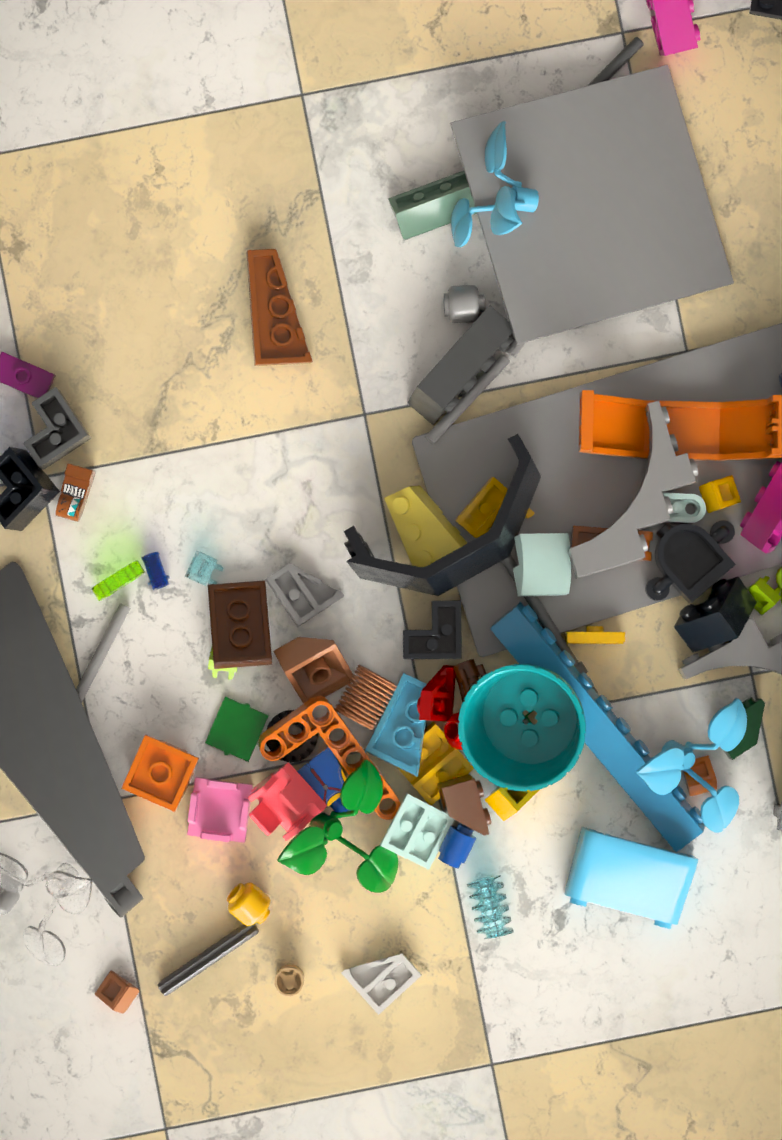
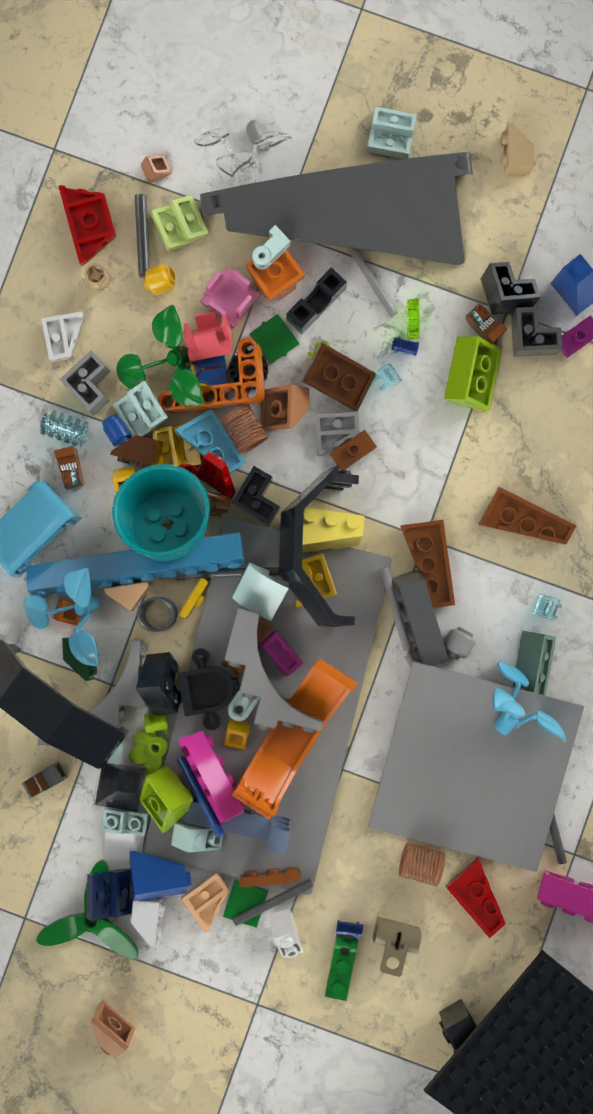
camera: 125 degrees right, 0 degrees up
none -> dark orange leg [54,446,84,490]
none -> red wing [58,185,117,266]
none -> light grey brick [59,350,111,415]
none -> light nougat slope [105,582,151,611]
none -> dark grey piece [137,597,177,632]
none -> yellowish green slope [151,195,208,252]
none -> light aqua leg [252,225,291,270]
none -> magenta plate [259,630,303,677]
none -> black arch [286,267,347,335]
none -> dark orange plate [330,430,377,471]
none -> nougat piece [399,842,445,887]
none -> dark orange wing [400,520,455,608]
none -> lime slope [444,336,502,411]
none -> red wing [445,857,506,938]
none -> clear light blue tile [533,594,562,620]

